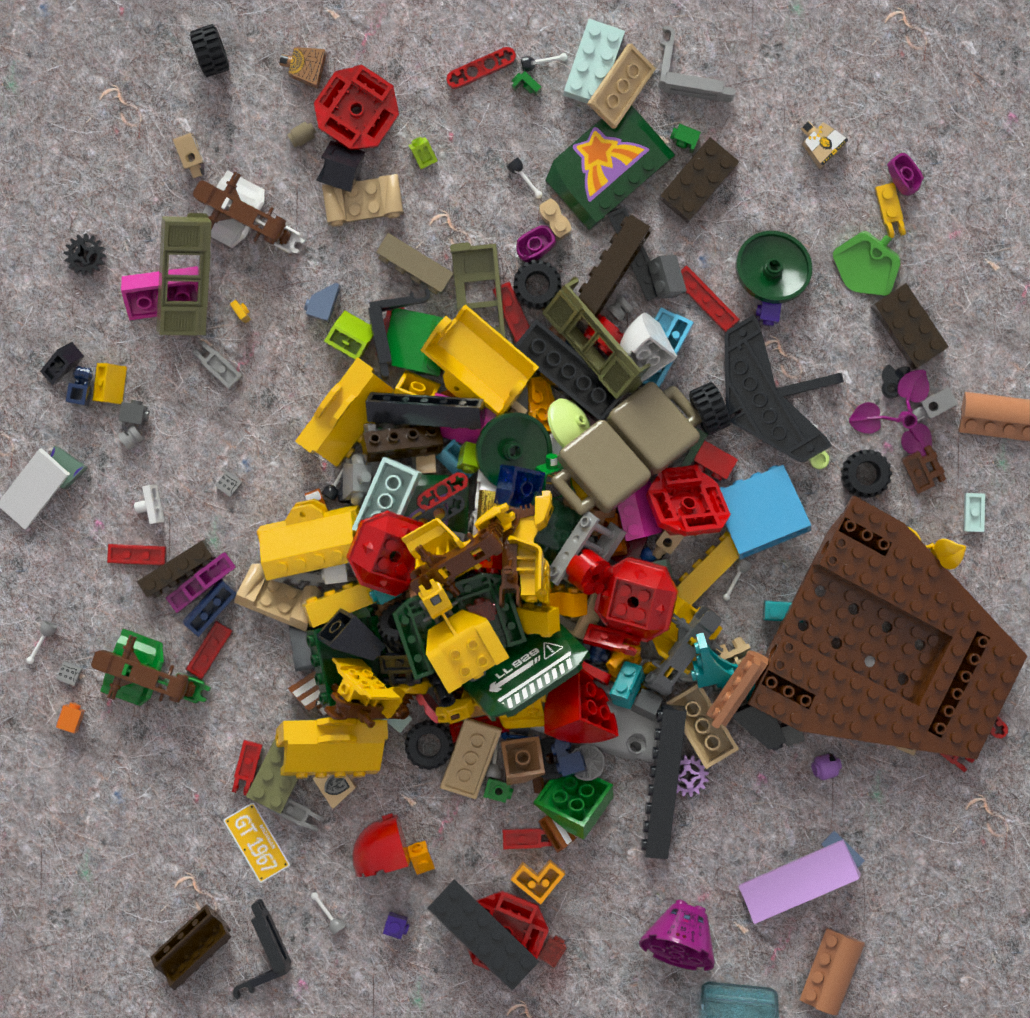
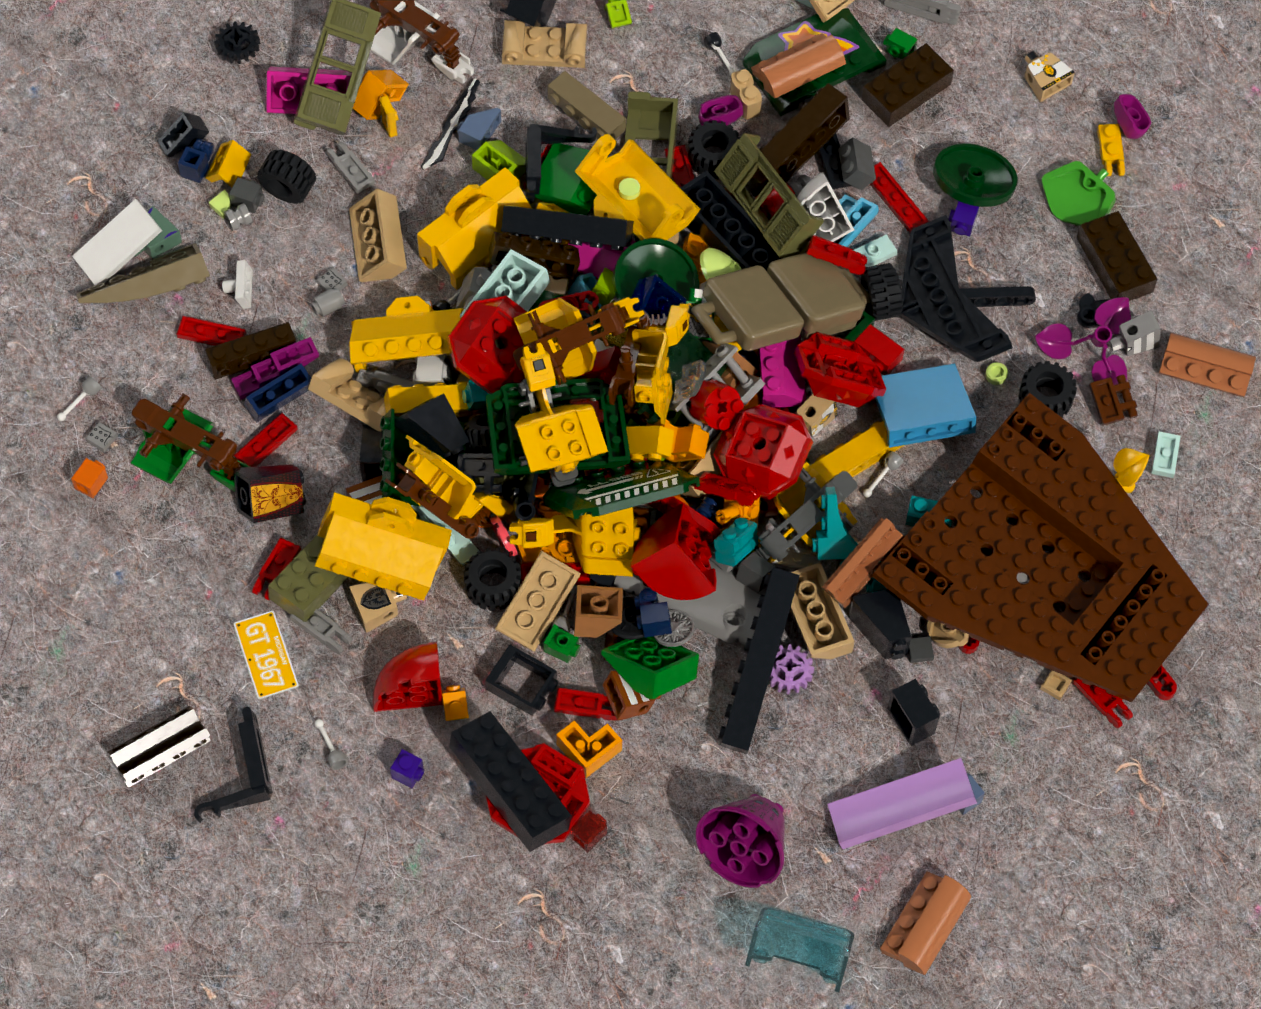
camera: 10 degrees right, 25 degrees down
medium lavender head [811,753,842,780] -> none
none -> dark tan wedge [76,243,210,303]
none -> yellowish green tile [209,190,230,219]
none -> slope [233,464,306,523]
none -> black tyre [257,150,316,204]
none -> light grey brick [311,288,345,317]
none -> tan slope [349,189,407,282]
none -> light orange brick [353,70,409,120]
none -> black sword [421,79,480,170]
none -> black window [485,645,559,716]
none -> yellowish green tile [619,178,640,200]
none -> clear slope [674,360,706,402]
none -> nougat brick [751,33,846,98]
none -> red hinge [807,235,867,275]
none -> light aqua plate [853,235,898,267]
none -> black piece [887,678,940,746]

